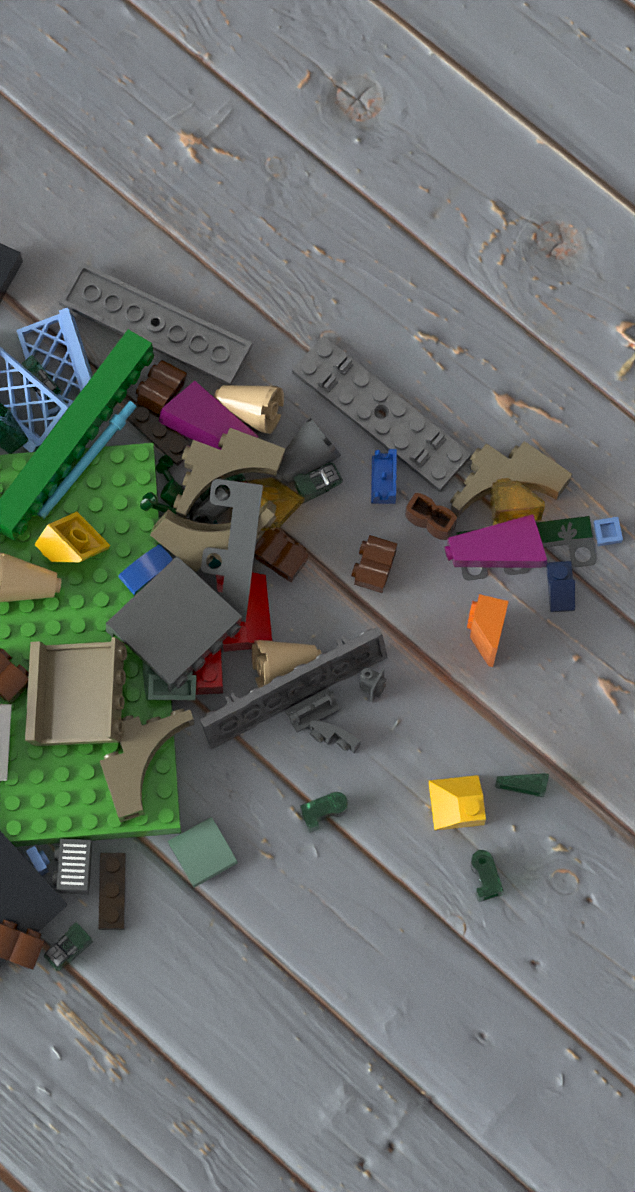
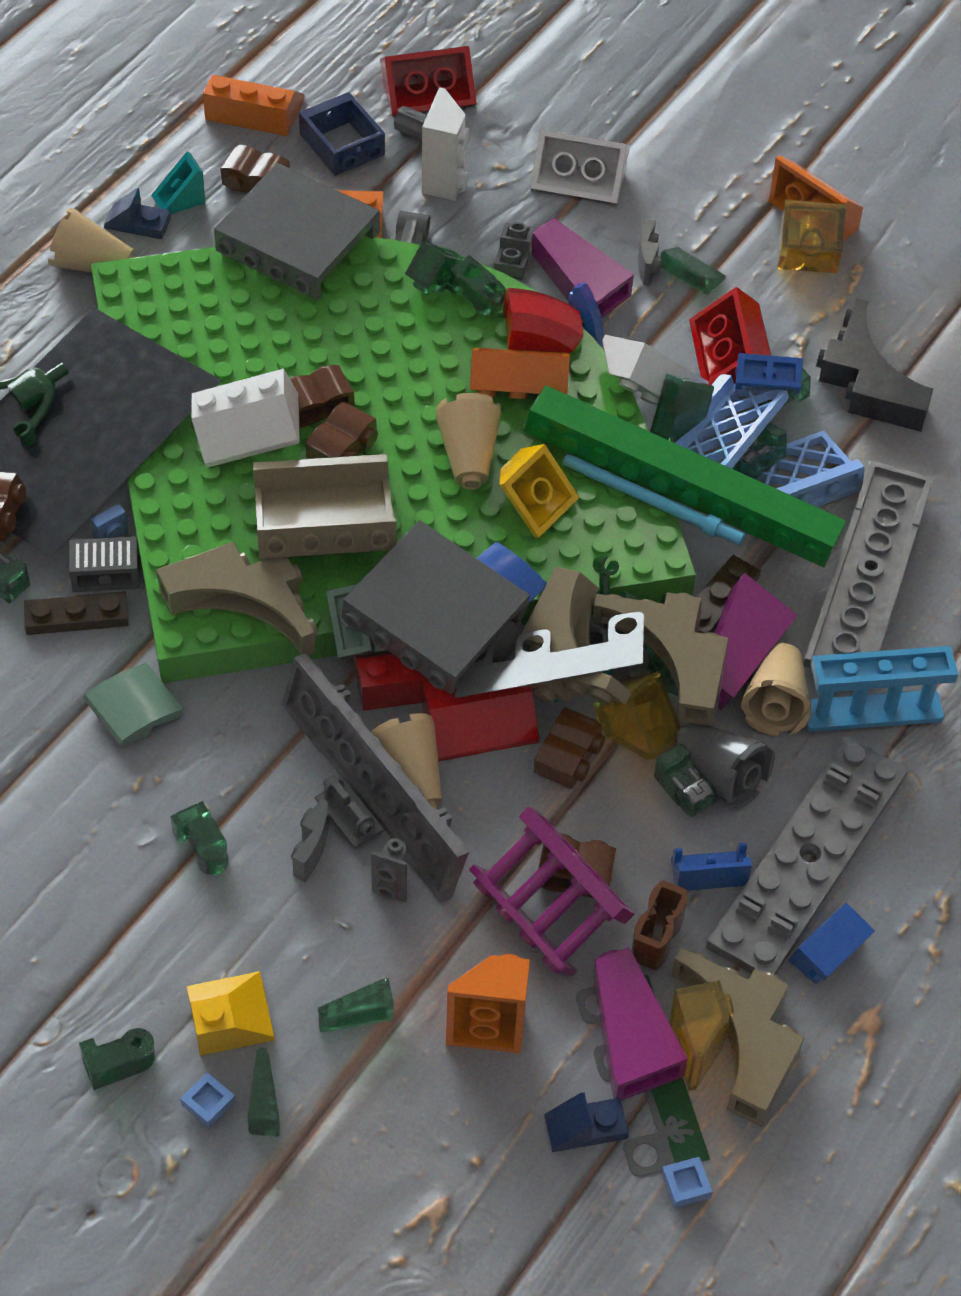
camera: 80 degrees right, 20 degrees down
reddish brown brick [136,360,187,415] -> none
none -> medium blue plate [180,1072,236,1129]
none -> clear green slope [317,978,394,1033]
none -> magenta fence [469,806,635,976]
none -> blue hinge [788,902,875,983]
none -> dark azure fence [806,646,958,732]

